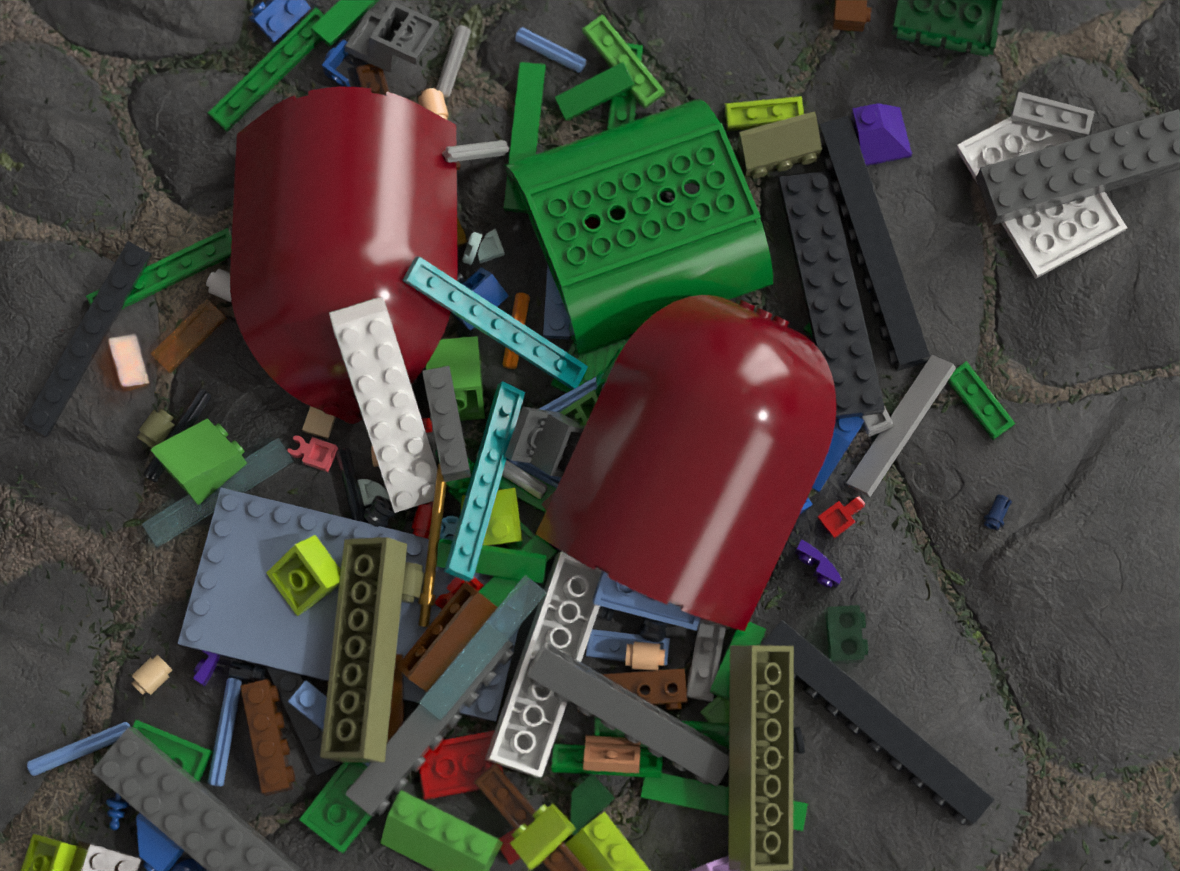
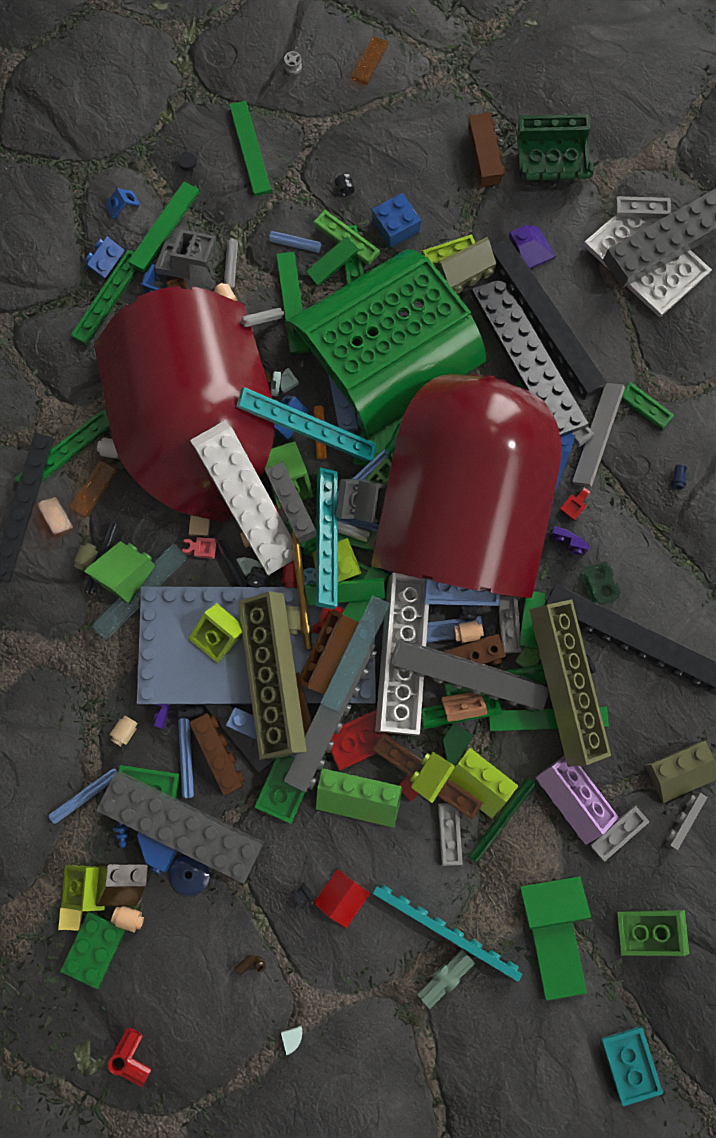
camera: 15 degrees left, 0 degrees up
none -> blue brick [372,193,421,248]

